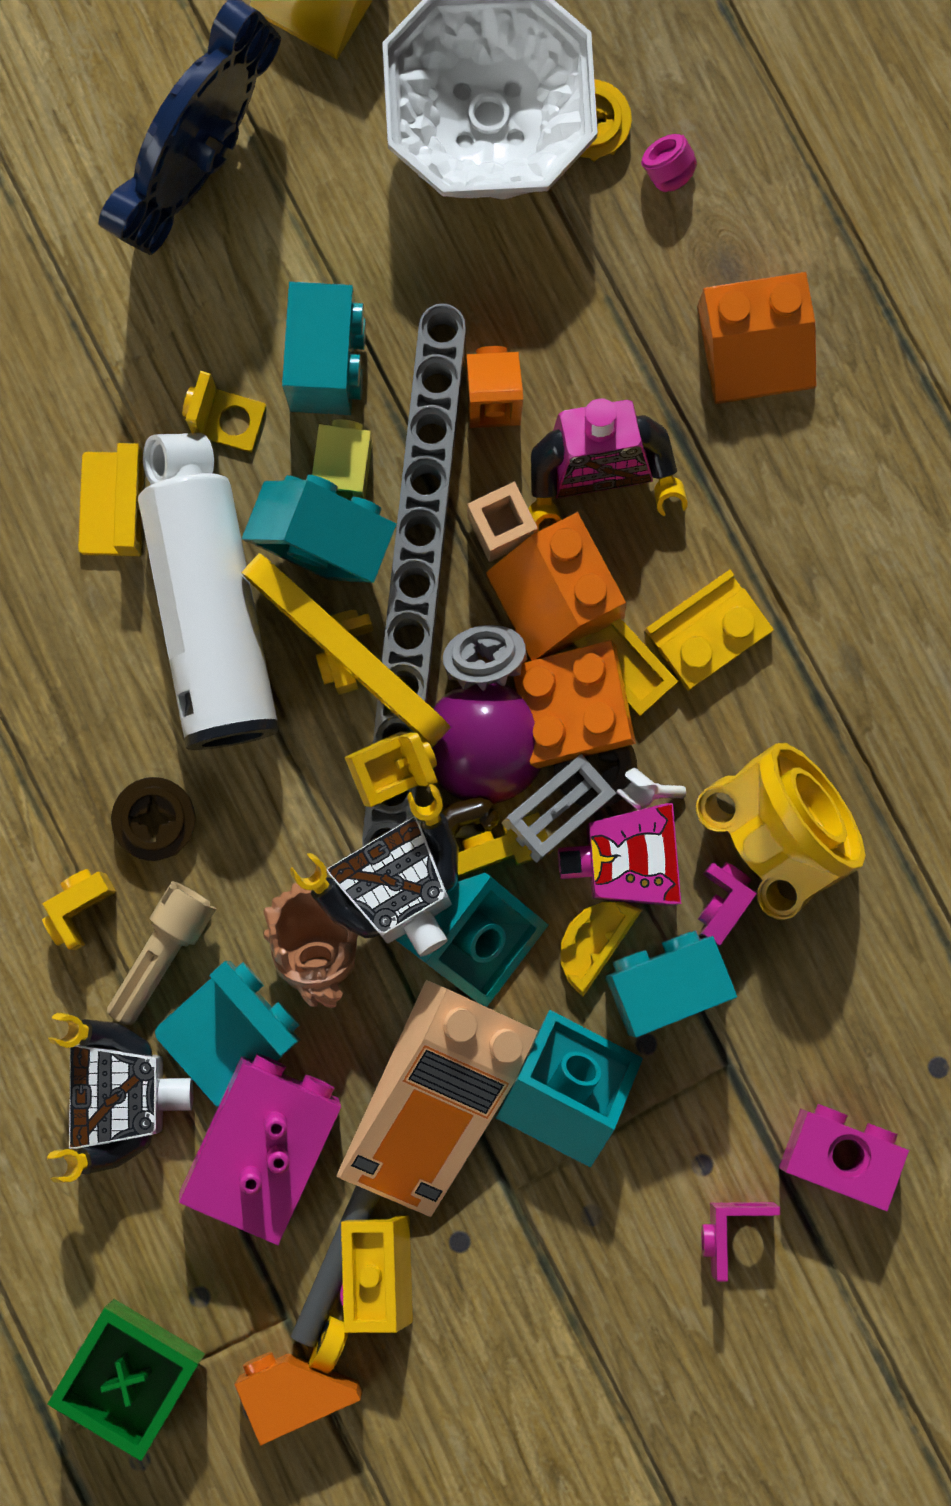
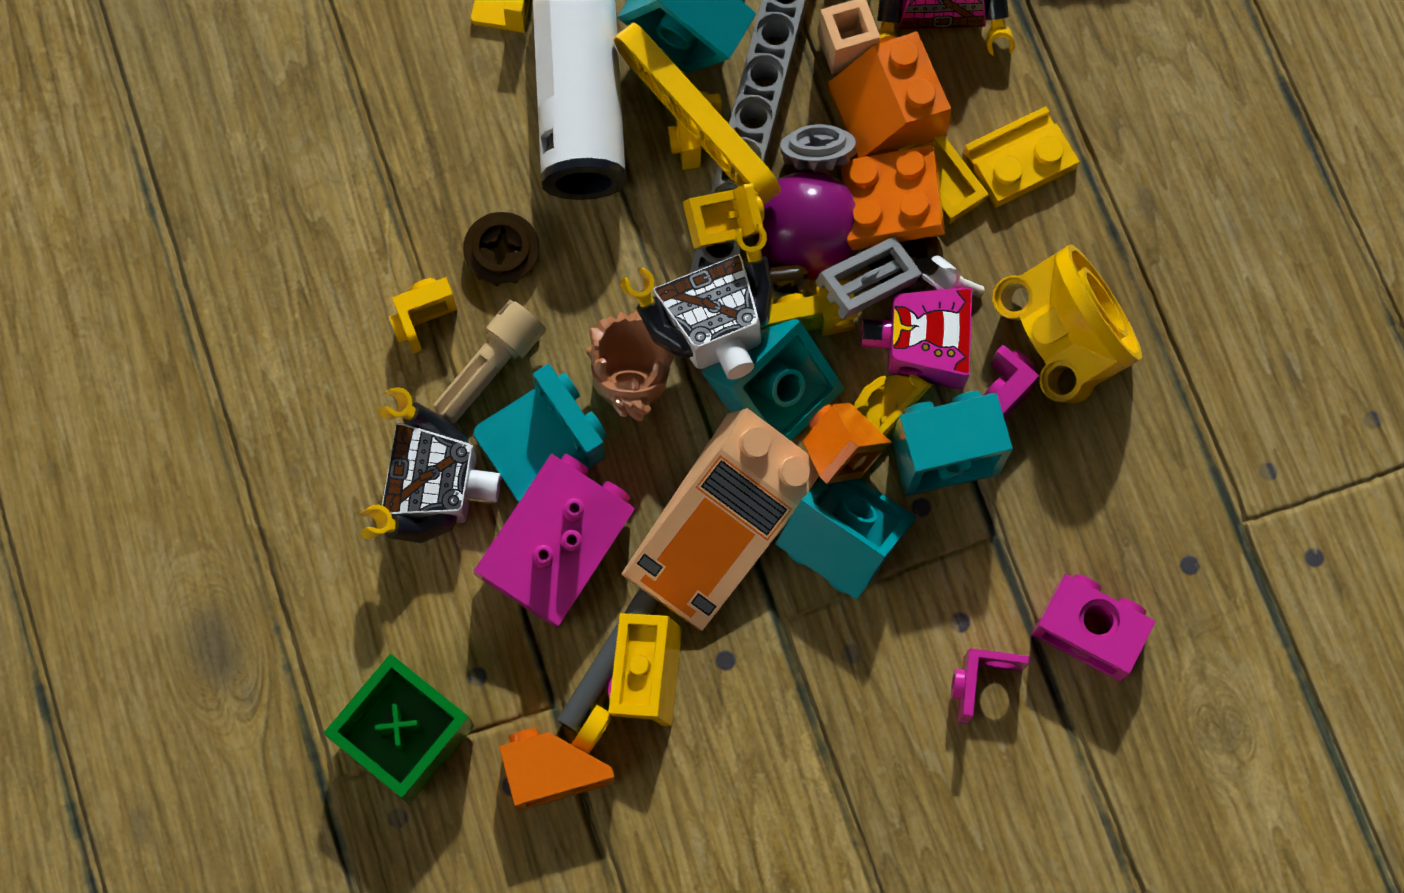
camera: 10 degrees right, 10 degrees down
none -> orange slope [803,403,892,484]

